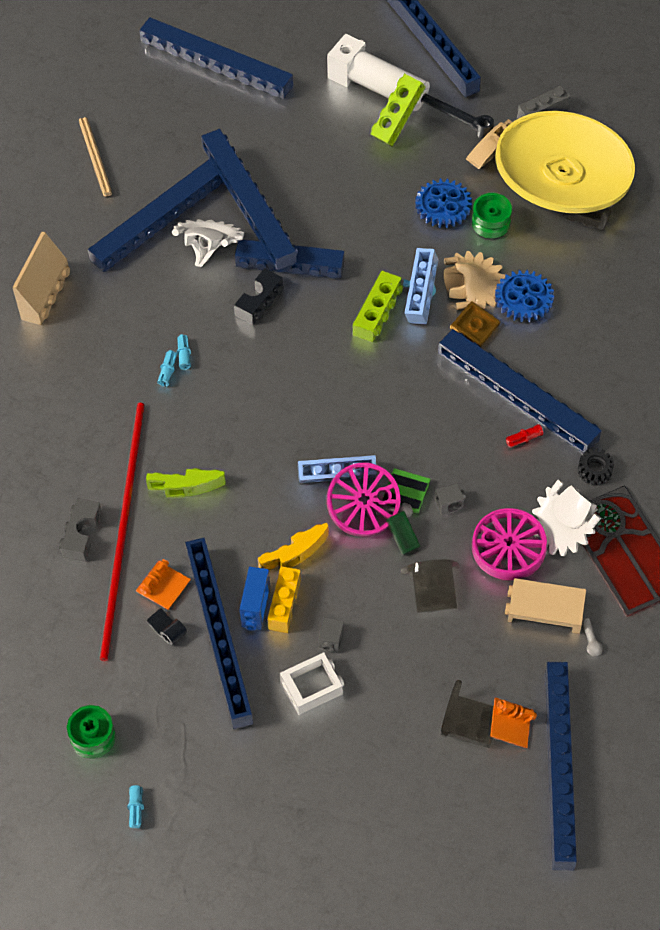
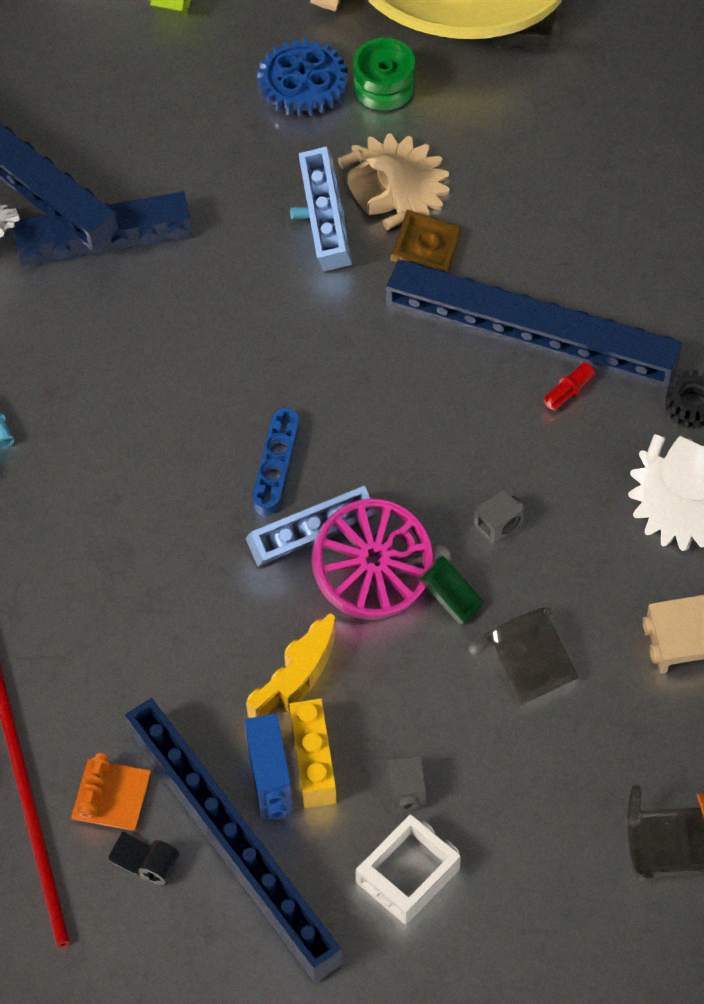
camera: 20 degrees left, 0 degrees up
lime slope [146,468,226,498] -> none
black arch [234,268,284,325] -> none
lime brick [353,271,403,342] -> none
tile [382,468,430,514] -> none
dark pink piece [472,508,547,580] -> none
blue gear [495,270,554,322] -> none
none -> blue beam [253,408,299,516]

